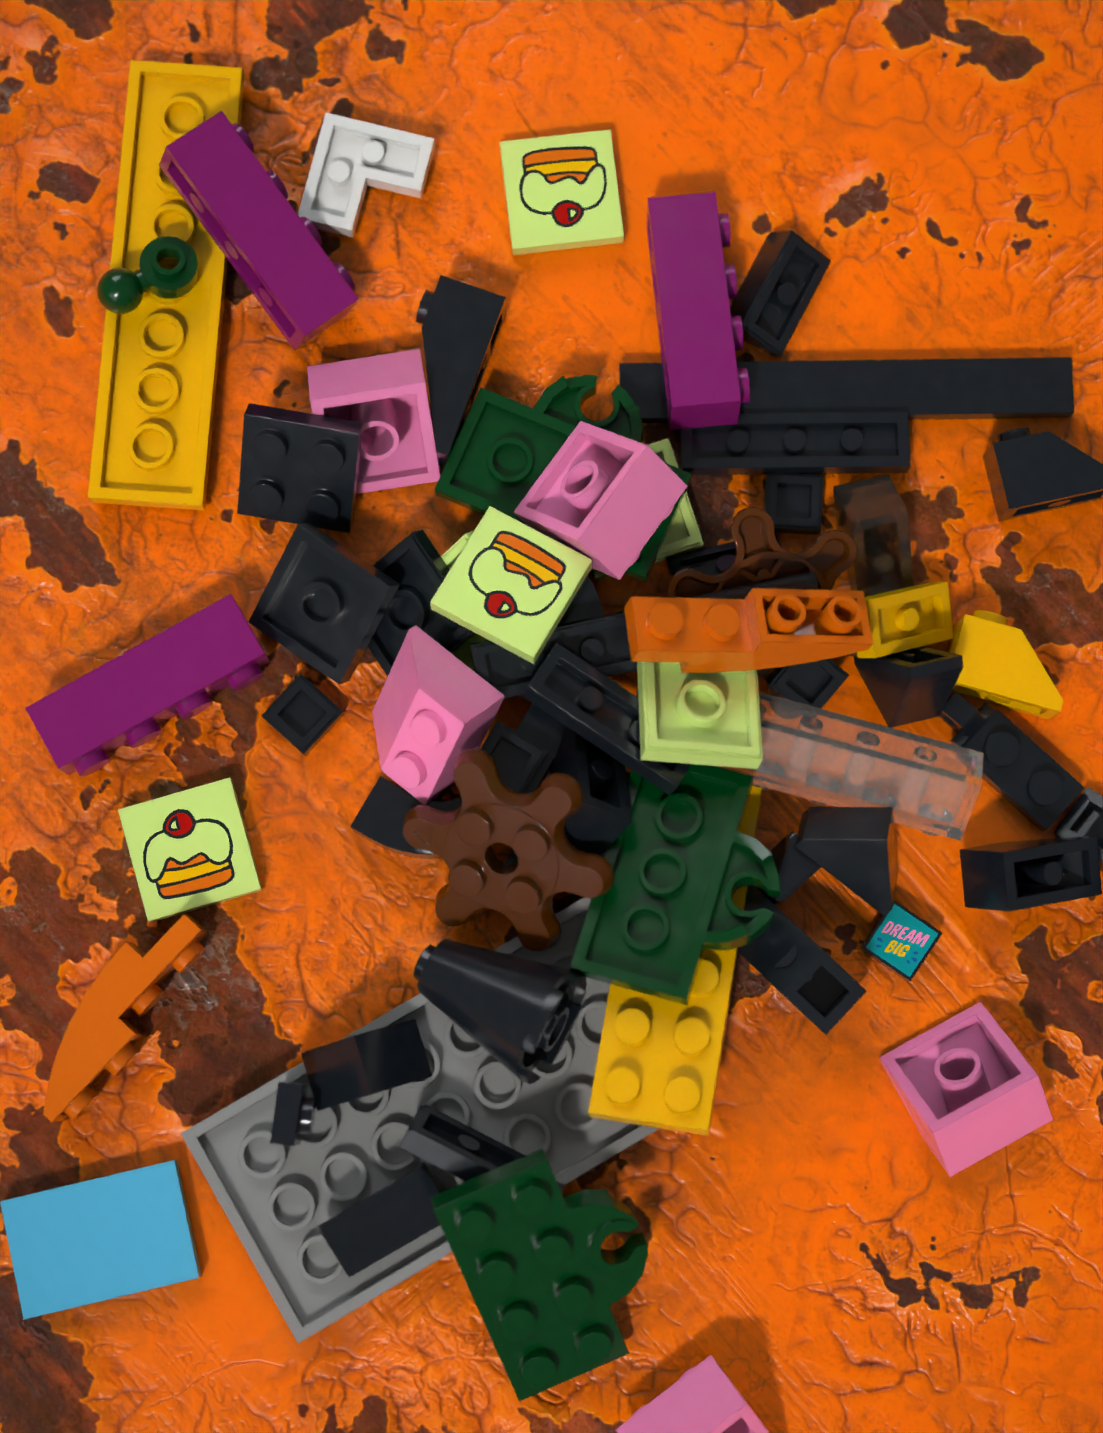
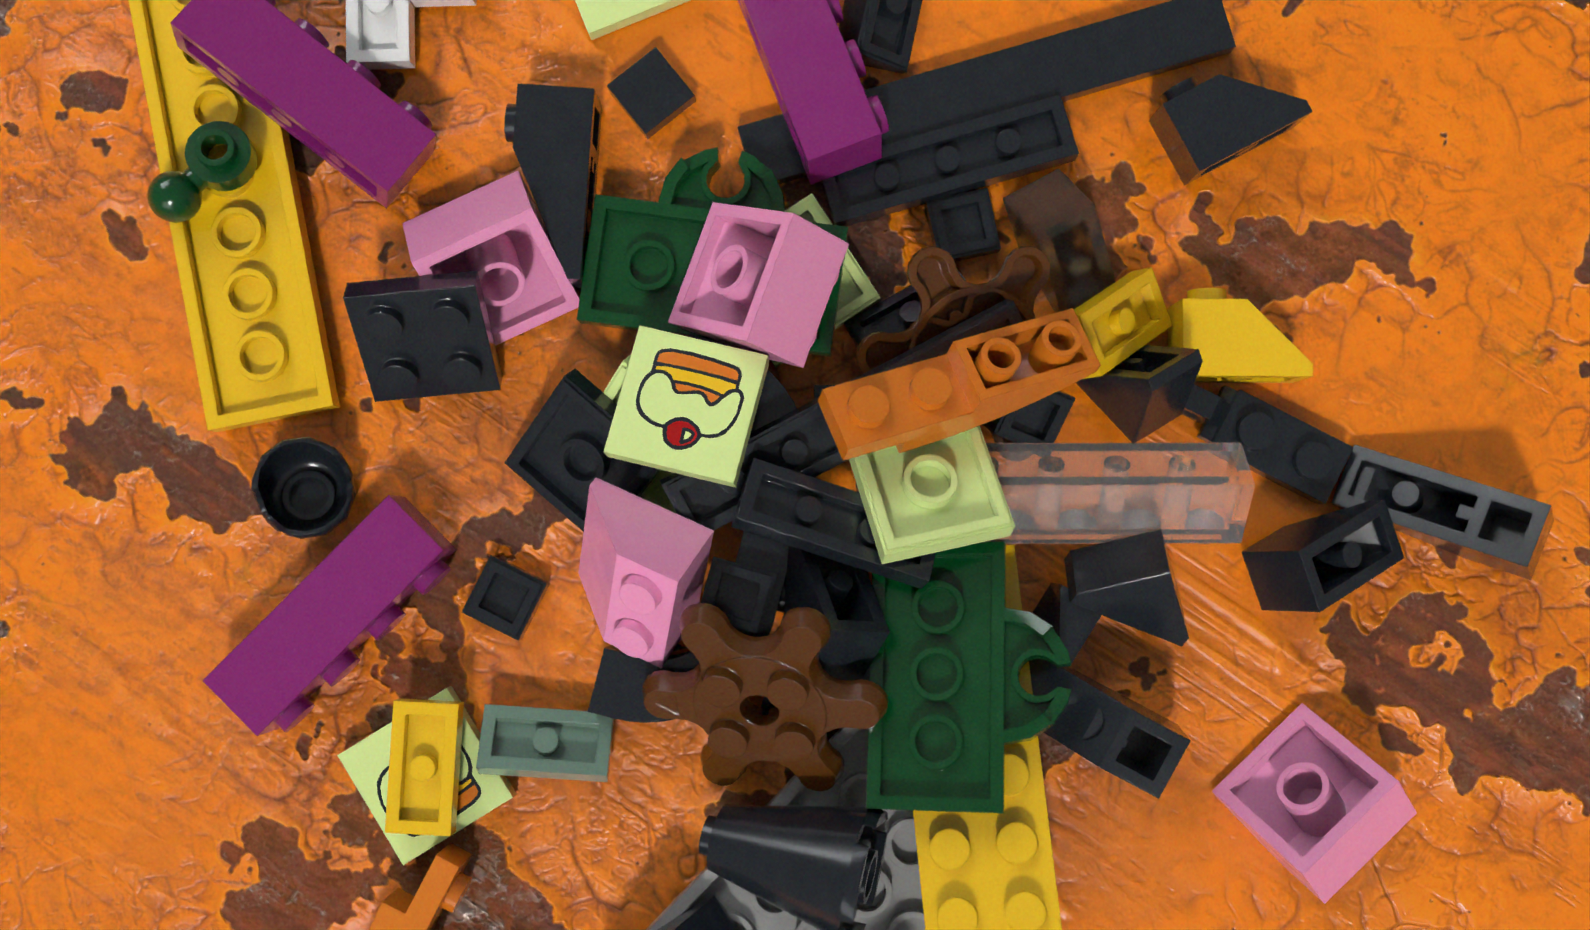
camera: 10 degrees left, 5 degrees up
black plate [249,523,400,684] -> none
tile [859,900,942,982] -> none
none -> black hair [251,436,356,539]
none -> yellow plate [385,698,464,836]
none -> sand green plate [476,704,614,782]
none -> black tile [607,47,696,139]

